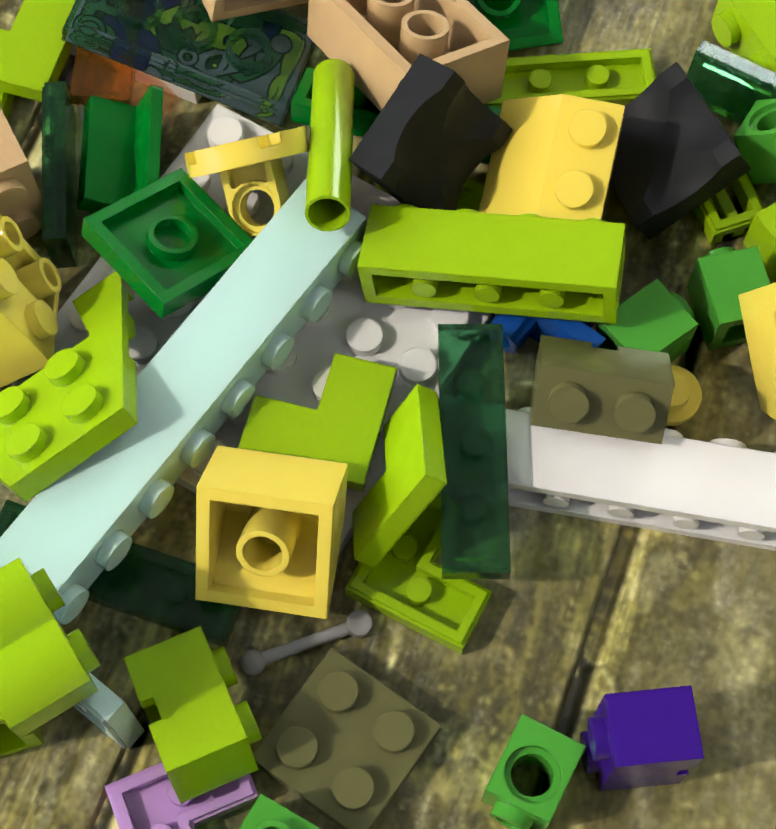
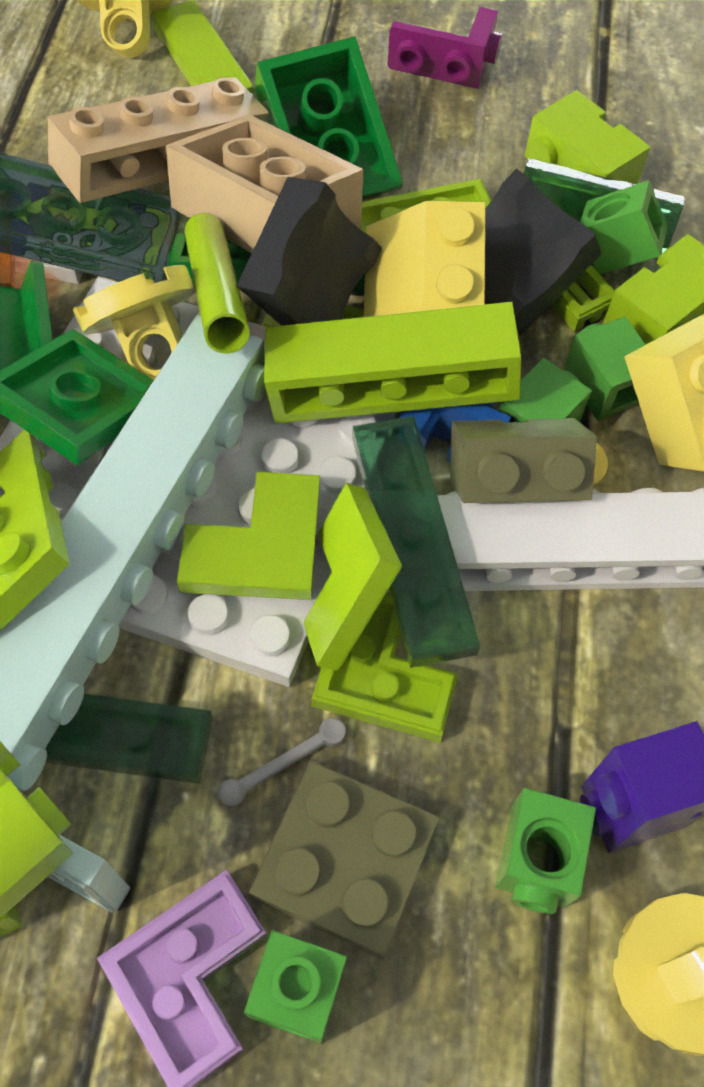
camera: 15 degrees left, 5 degrees down
lime brick [123,626,262,804] -> none
light yellow slope [195,445,348,619] -> none

